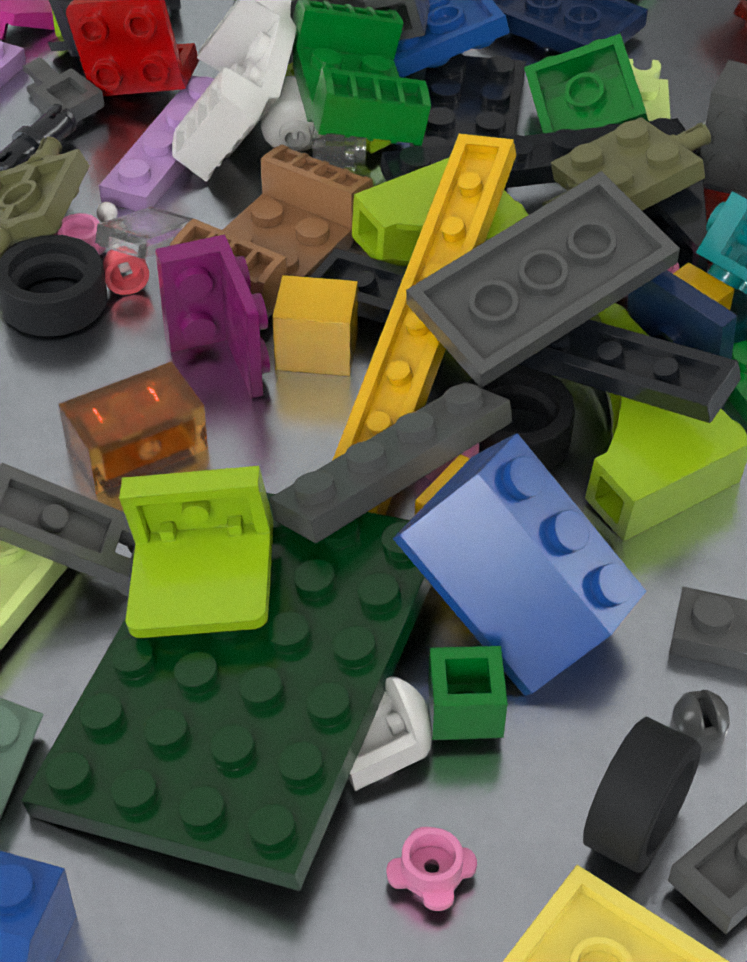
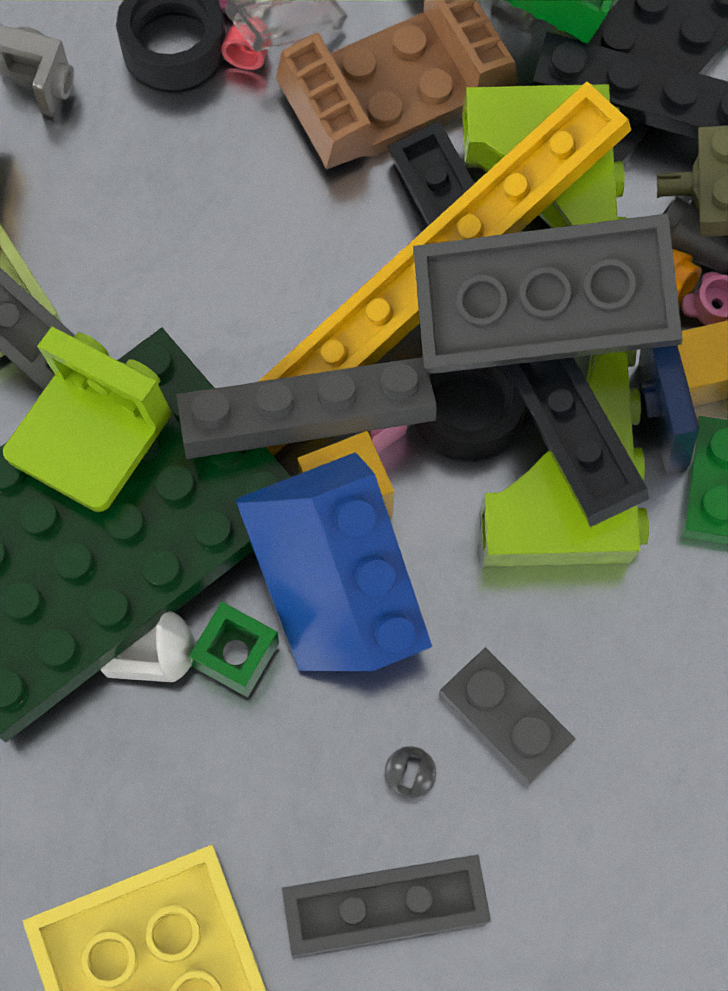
camera: 30 degrees right, 25 degrees up
clear orange brick [58,361,208,494] -> none
magenta bracket [155,234,270,399] -> none
yellow piece [272,275,358,376] -> none
bright pink plate [386,827,477,911] -> none
black tyre [583,717,702,873] -> none

